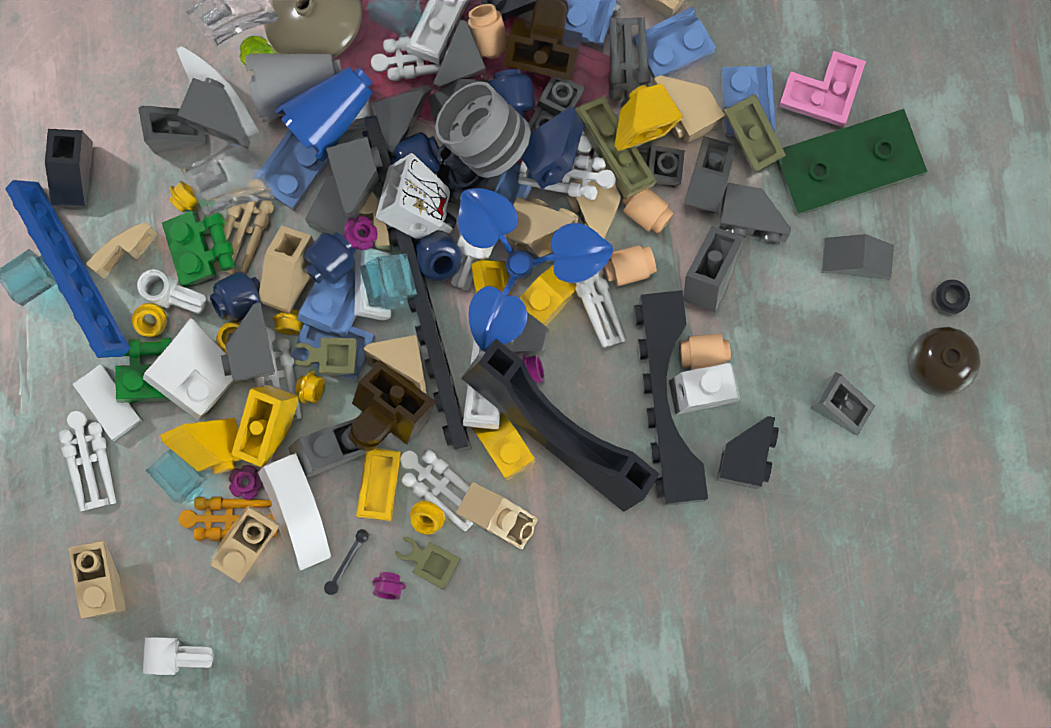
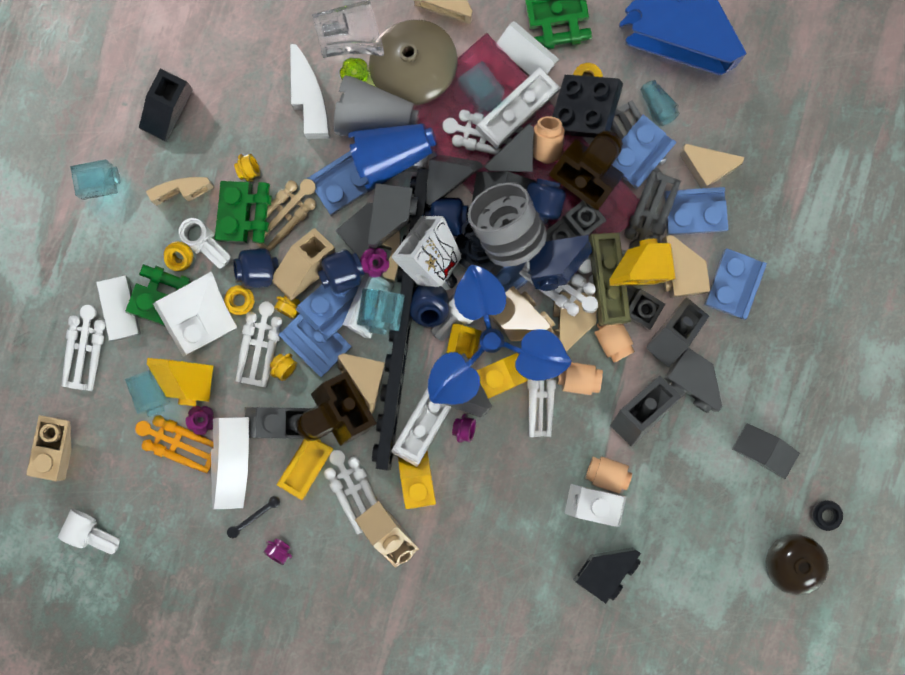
camera: 20 degrees right, 5 degrees up
blue plate [5,180,130,358] -> none
dark grey slope [138,105,205,154] -> none
dark grey slope [177,78,250,149] -> none
clear plate [182,143,275,217] -> none
tan slope [210,505,280,583] -> none
dark grey slope [221,303,275,383] -> none
yellow slope [231,385,300,467] -> none
olive plate [295,337,357,375] -> none
olive plate [395,537,461,590] -> none
yellow plate [410,501,445,535] -> none
black arch [461,339,660,512] -> none
black arch [634,290,708,506] -> none
olive plate [723,94,786,172] -> none
dark green plate [777,109,928,216] -> none
bright pink plate [778,51,866,128] -> none
dark grey slope [810,372,875,435] -> none

